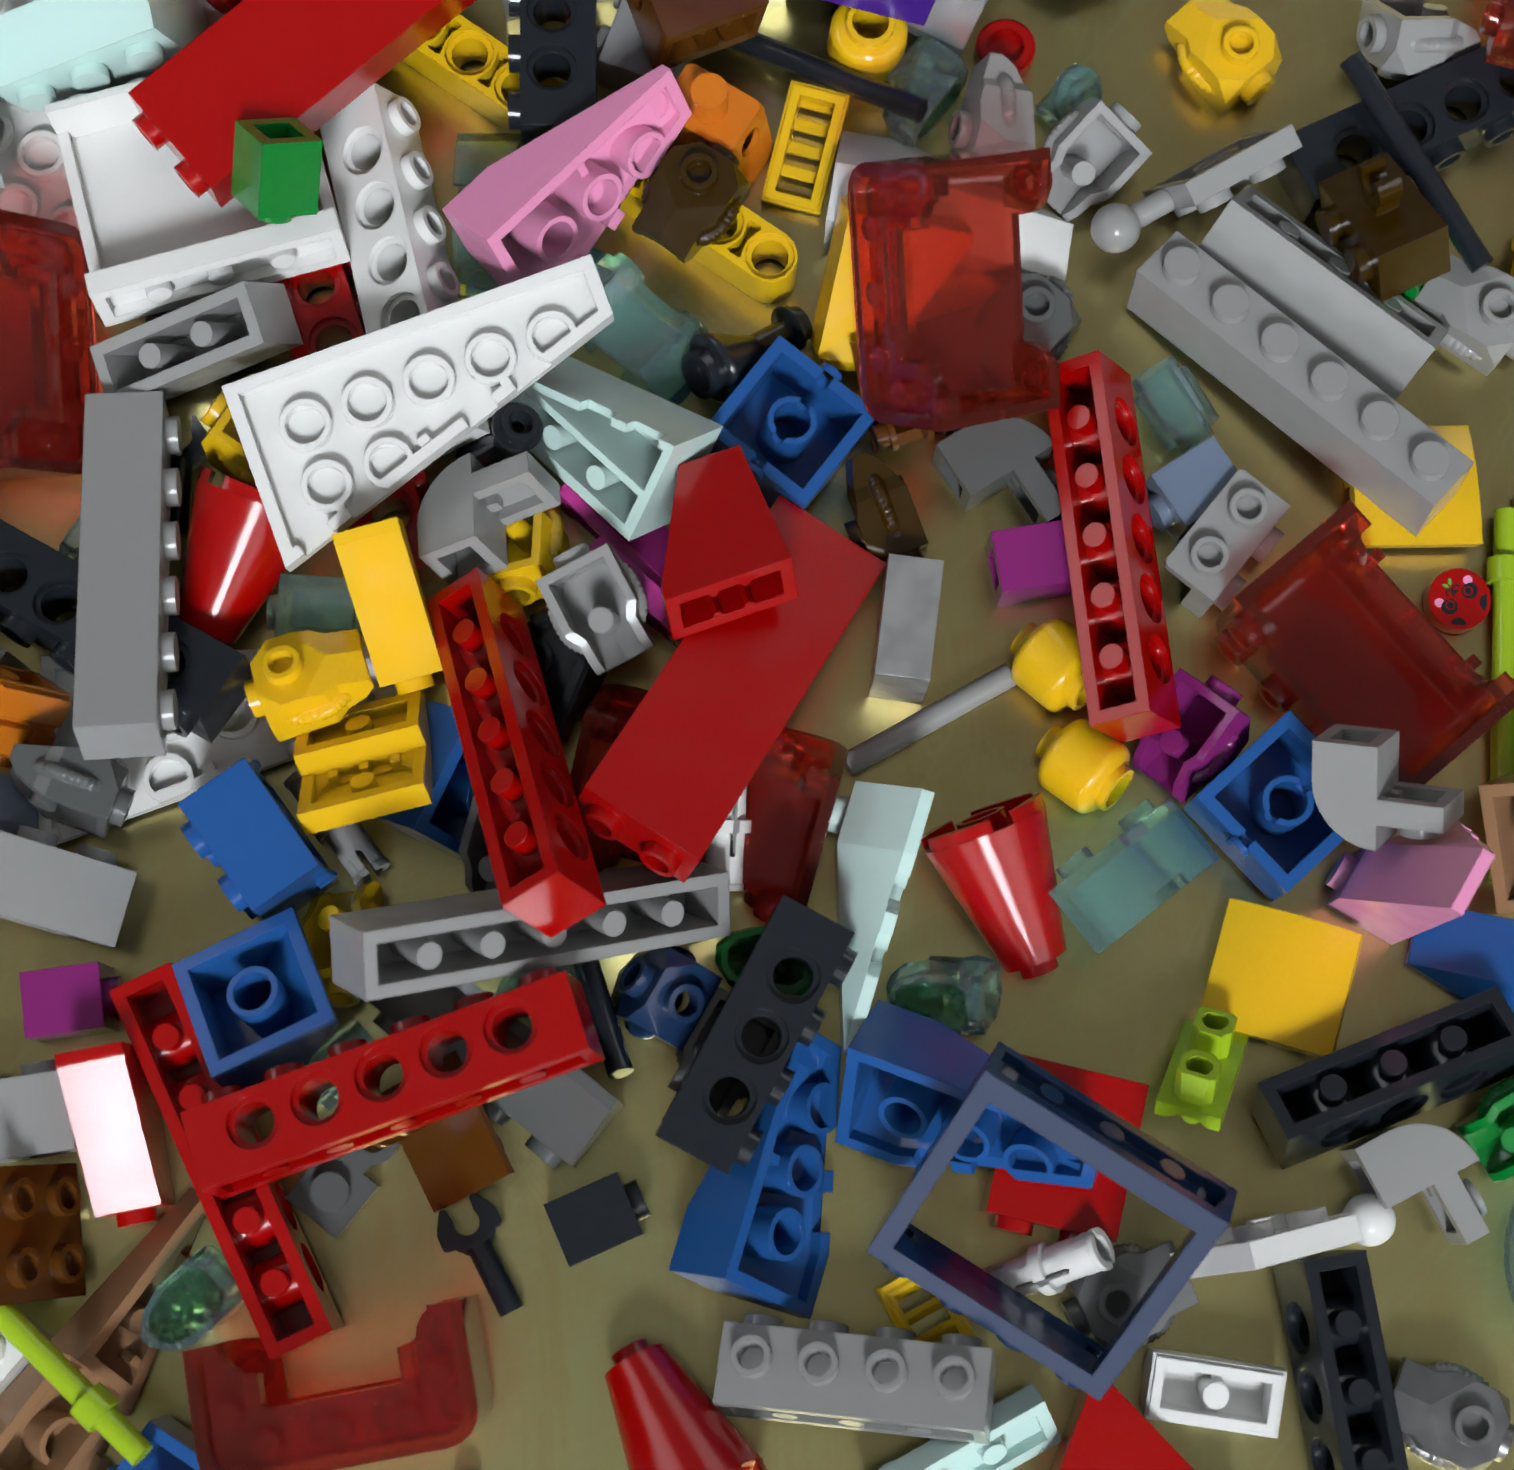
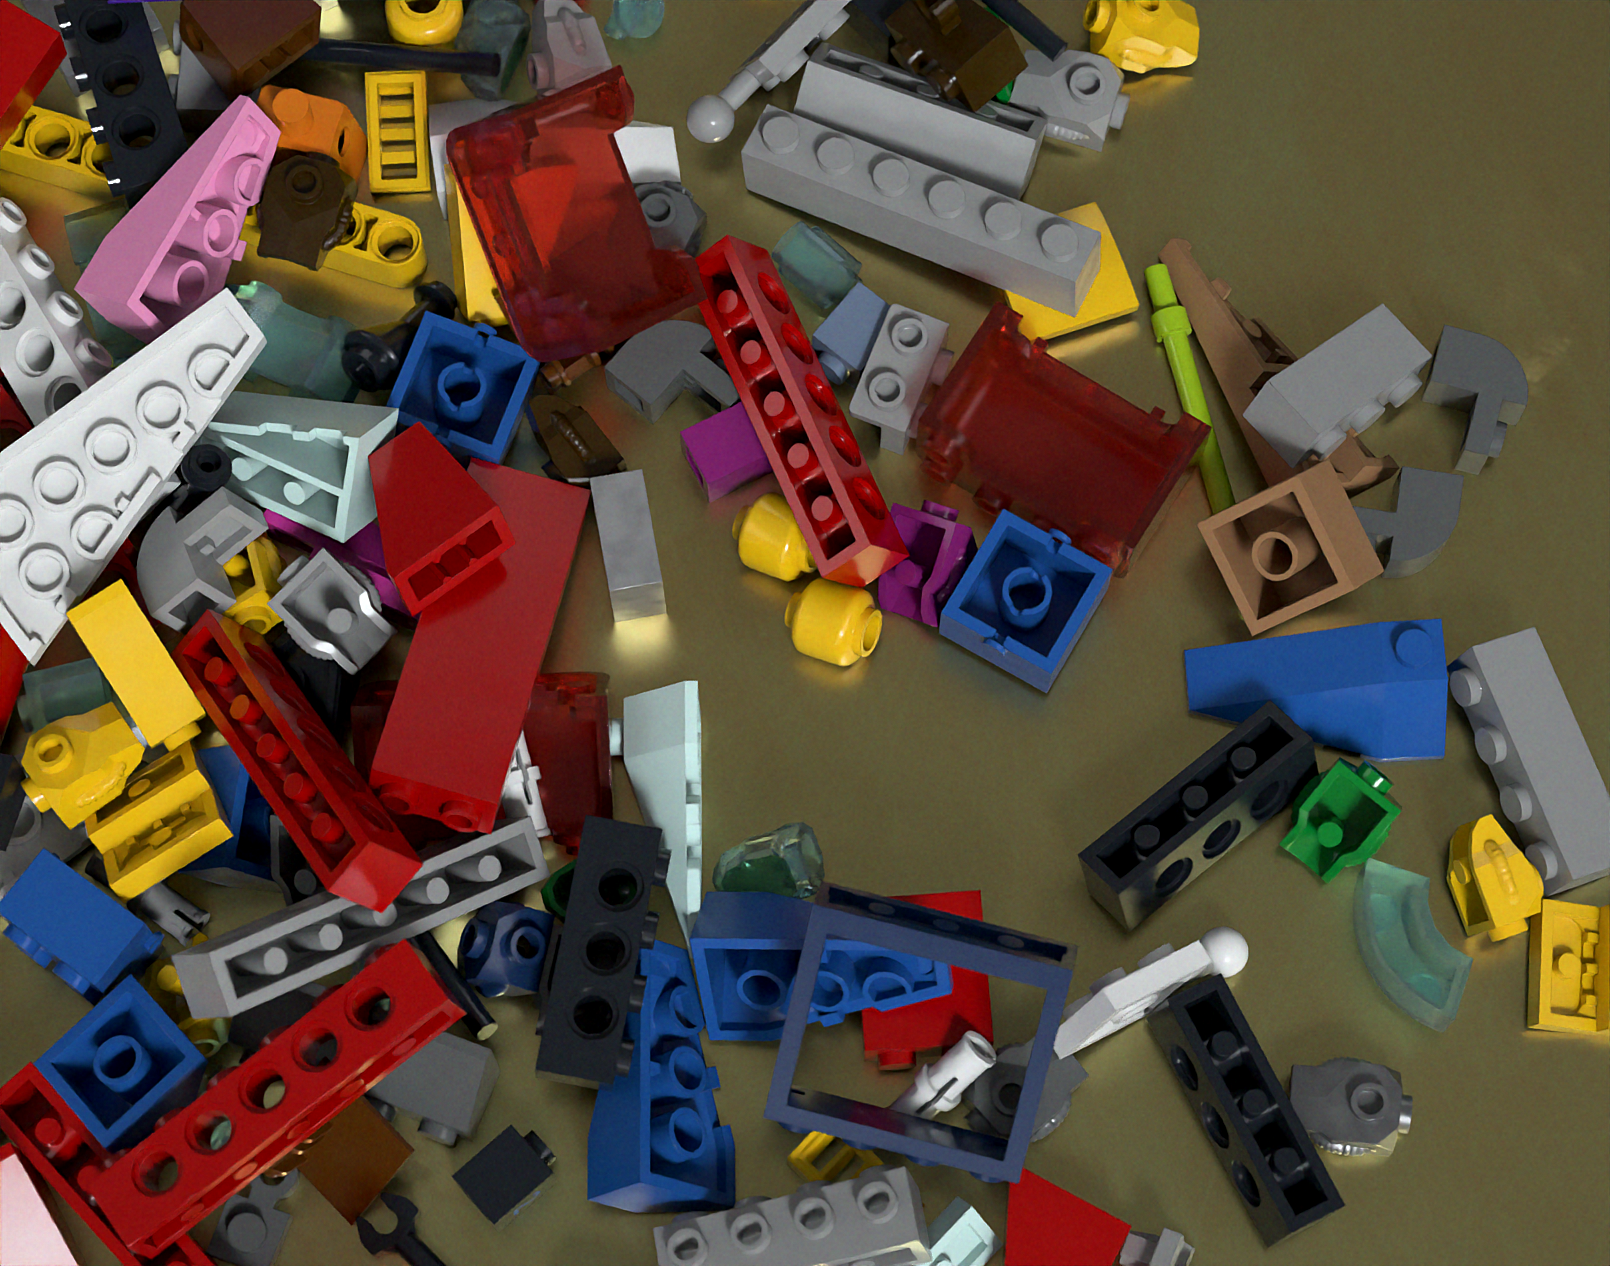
camera: 15 degrees left, 5 degrees down
light grey bar [840,663,1016,776] -> none
red cone [921,793,1066,980] -> none
light grey hand [1024,97,1153,222] -> none
clear light blue brick [1048,798,1220,955] -> none
white brick [1140,1347,1287,1439] -> none
lime hips [1154,1006,1249,1132] -> none
yellow slope [1201,898,1364,1058] -> none
light grey brick [1312,724,1464,851] -> none
bright pink wedge [1325,821,1496,945] -> none
light grey brick [1340,1123,1490,1245] -> none
red tile [1423,568,1491,634] -> none

